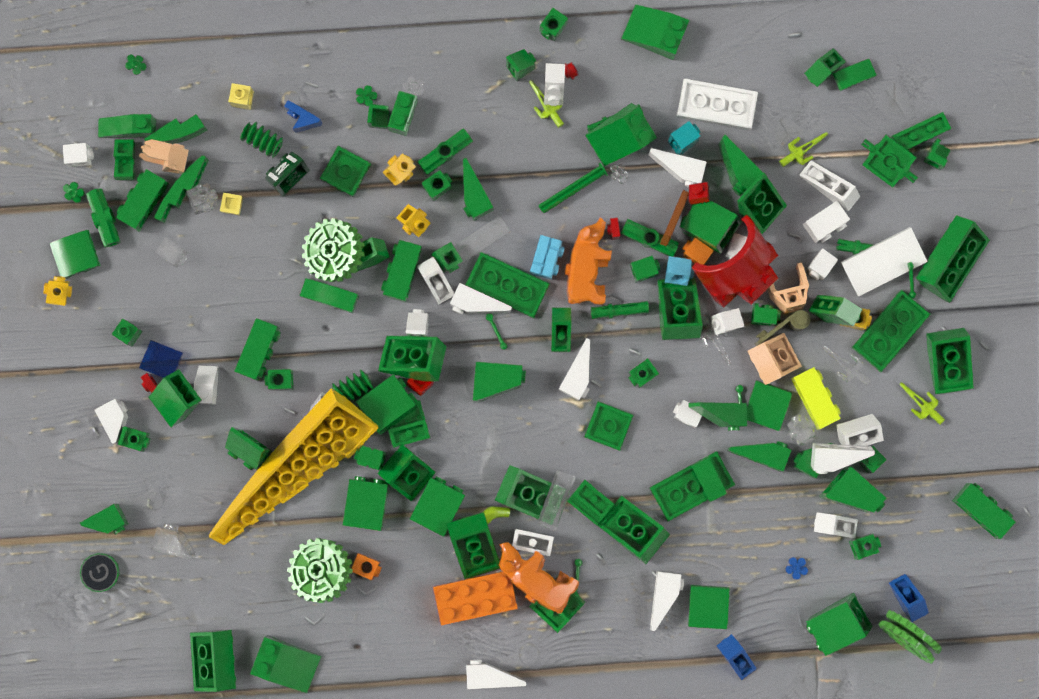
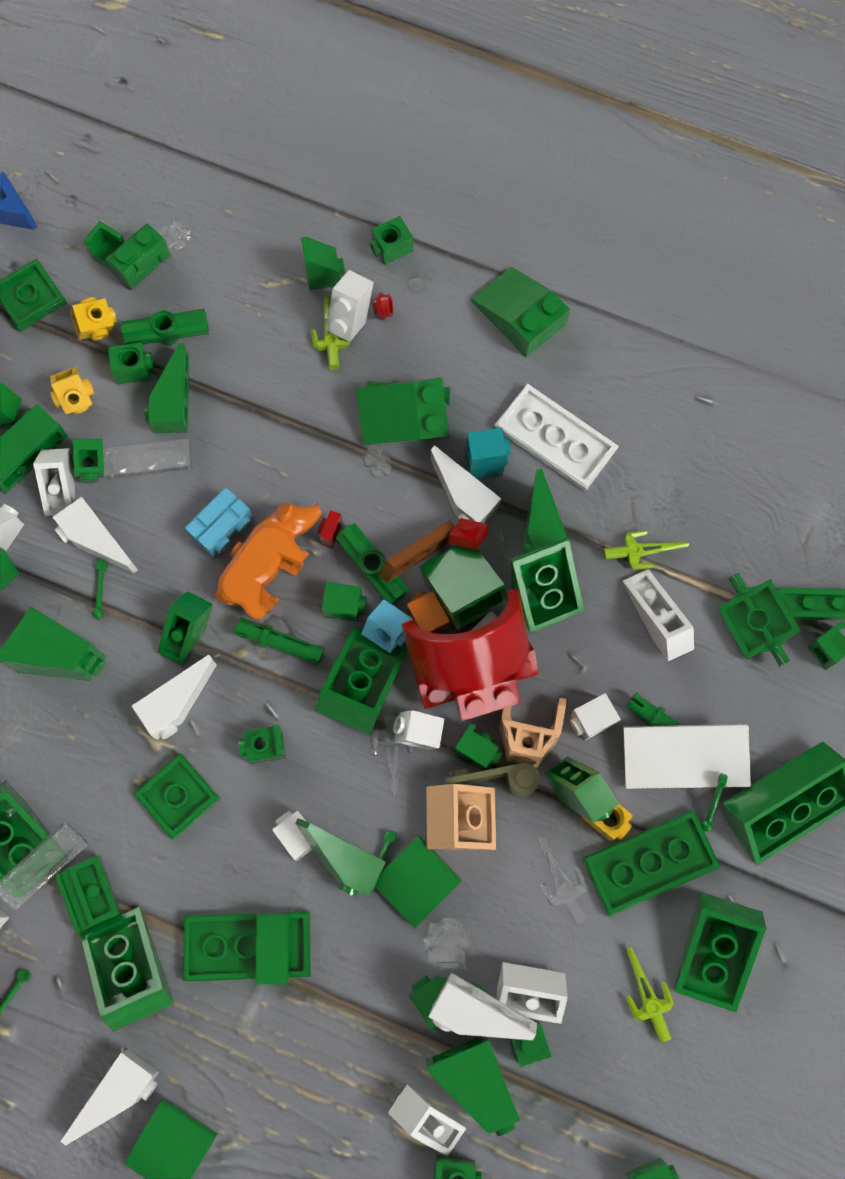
camera: 25 degrees right, 10 degrees down
green plant [356,85,377,106] -> none
green tile [465,252,550,319] -> none
green axle [539,163,608,213] -> none
green slope [727,441,791,472] -> none
blue plant [785,557,808,579] -> none
neon yellow brick [791,367,841,430] -> none
white brick [803,201,850,243] -> none
green slope [804,48,846,87] -> none
green slope [832,59,877,91] -> none

